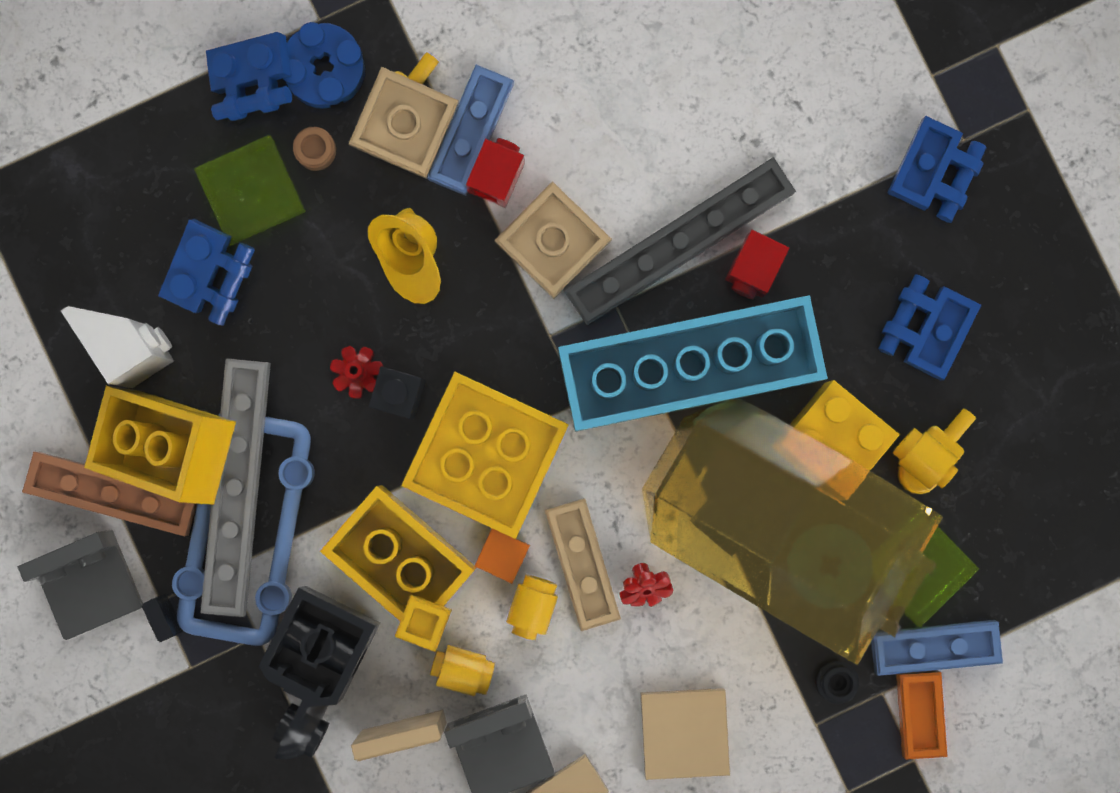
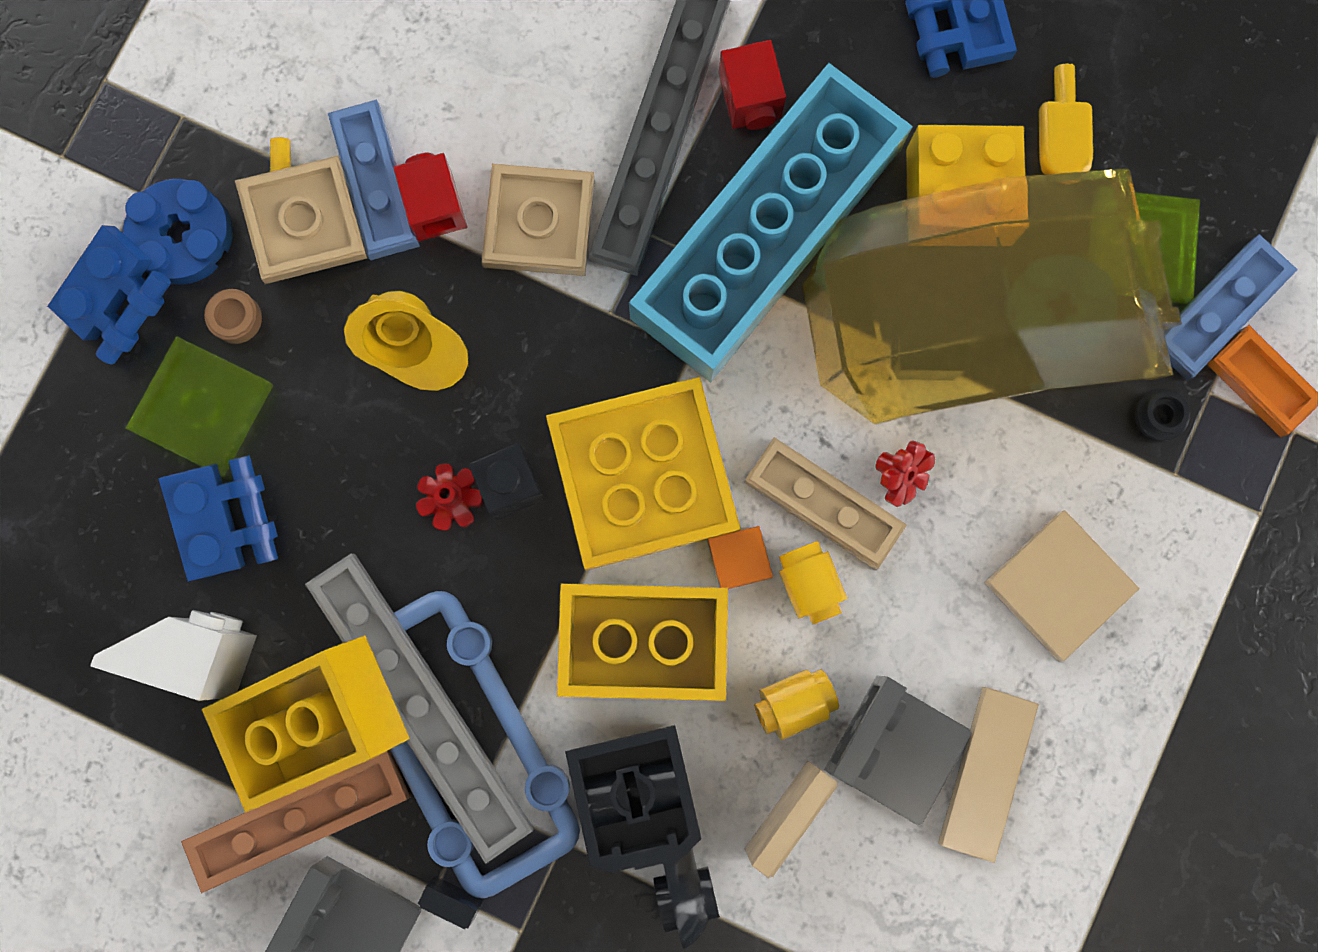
camera: 35 degrees left, 5 degrees down
yellow tile [395,594,452,652] -> none
yellow brick [892,428,959,490] -> none

